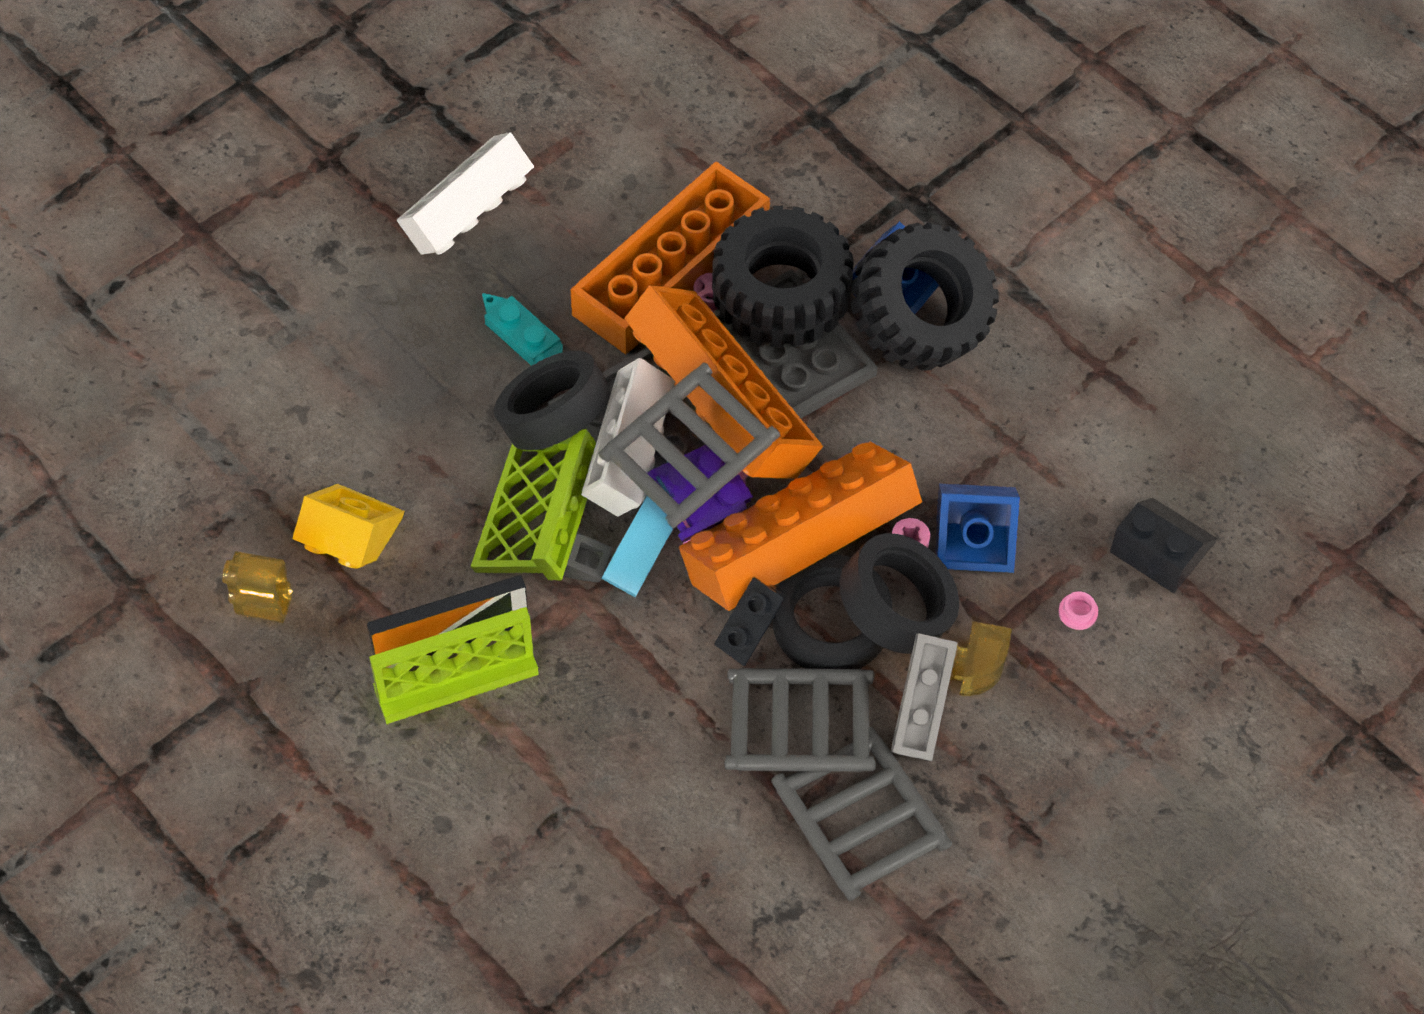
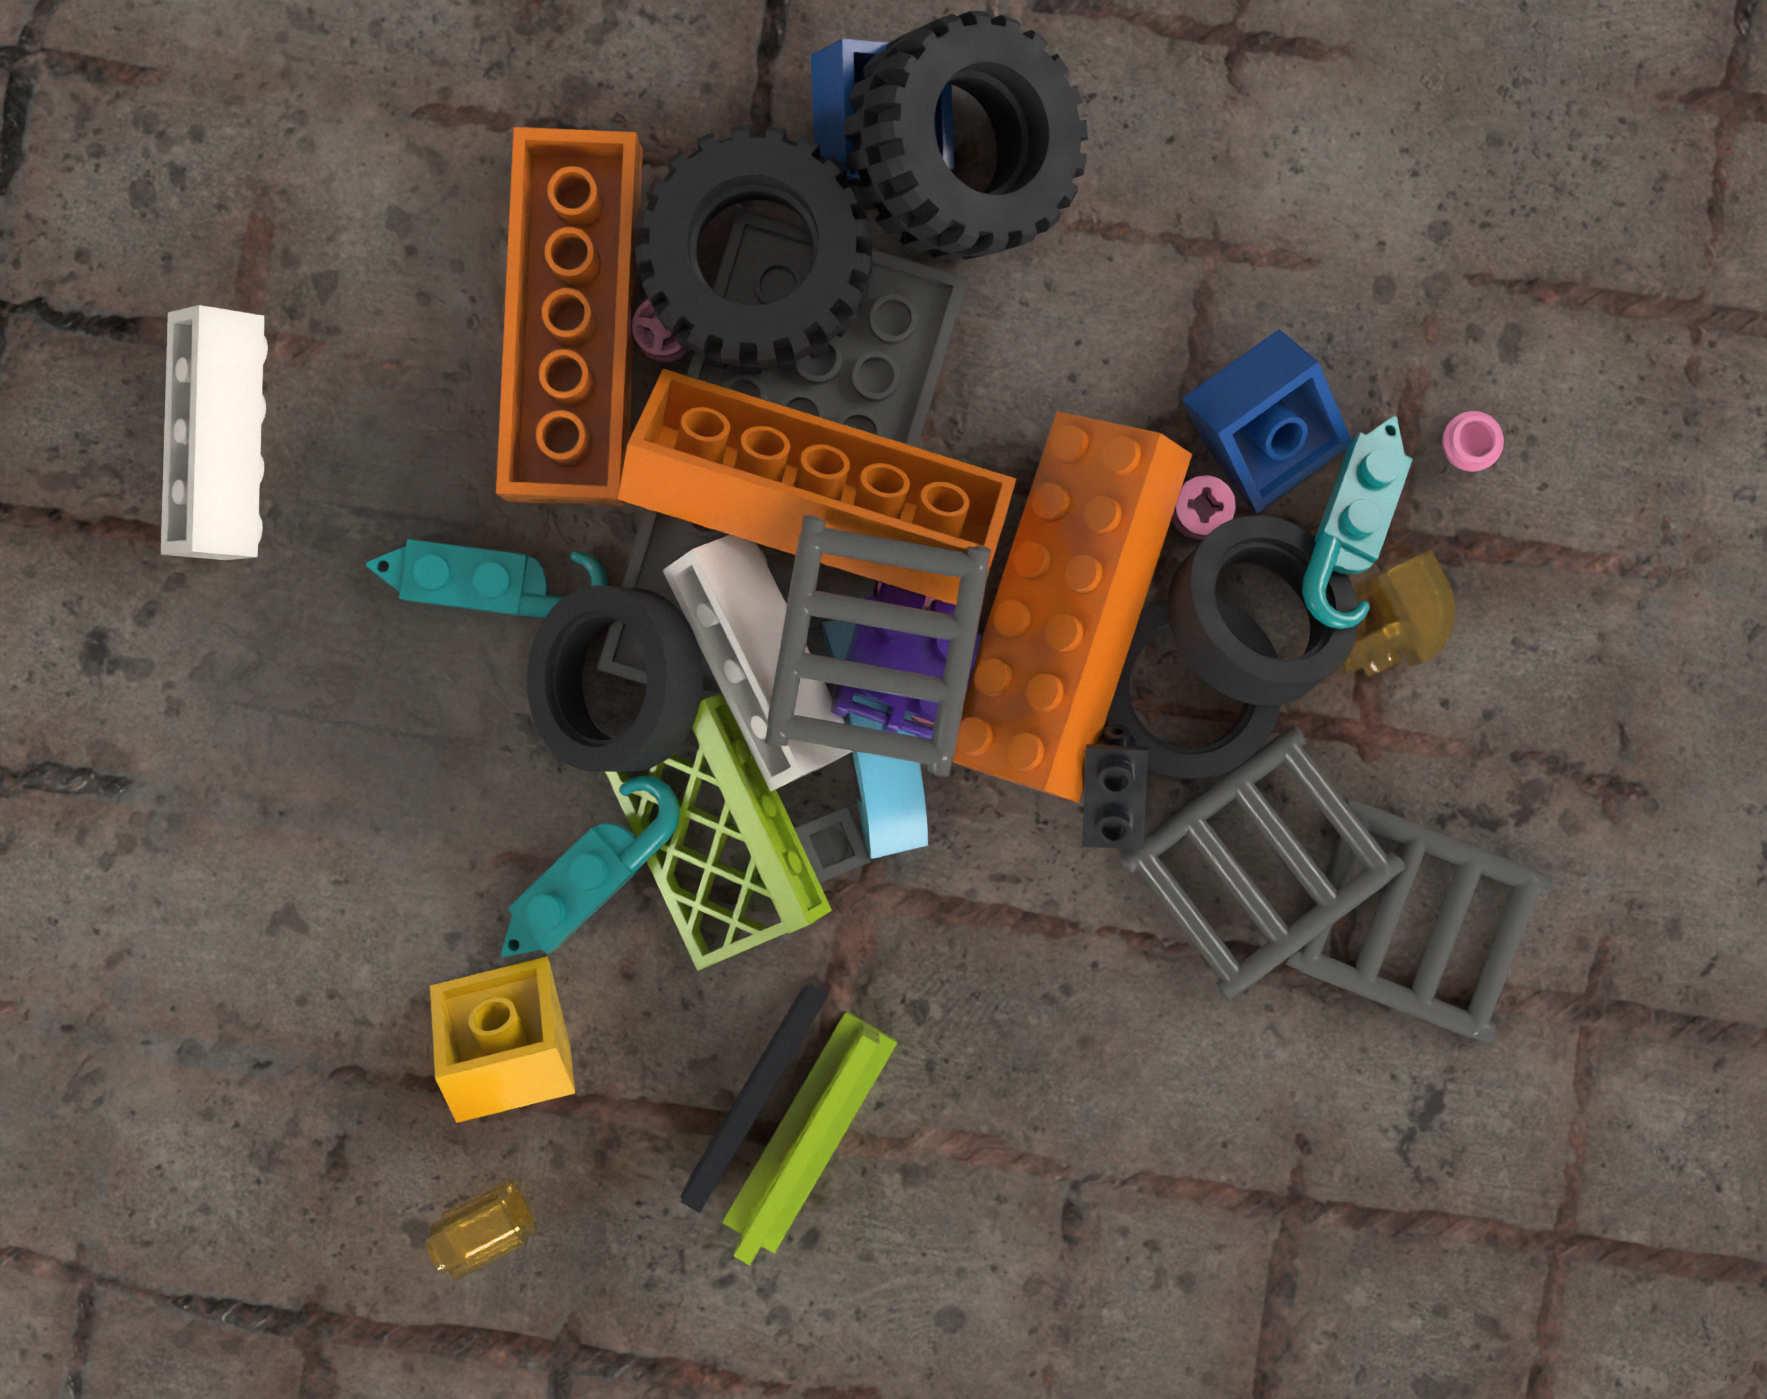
camera: 40 degrees left, 30 degrees up
light grey plate [891,633,958,761] -> none
black slope [1110,498,1217,594] -> none
none -> teal plate [501,775,680,958]
none -> plate [1302,416,1413,629]

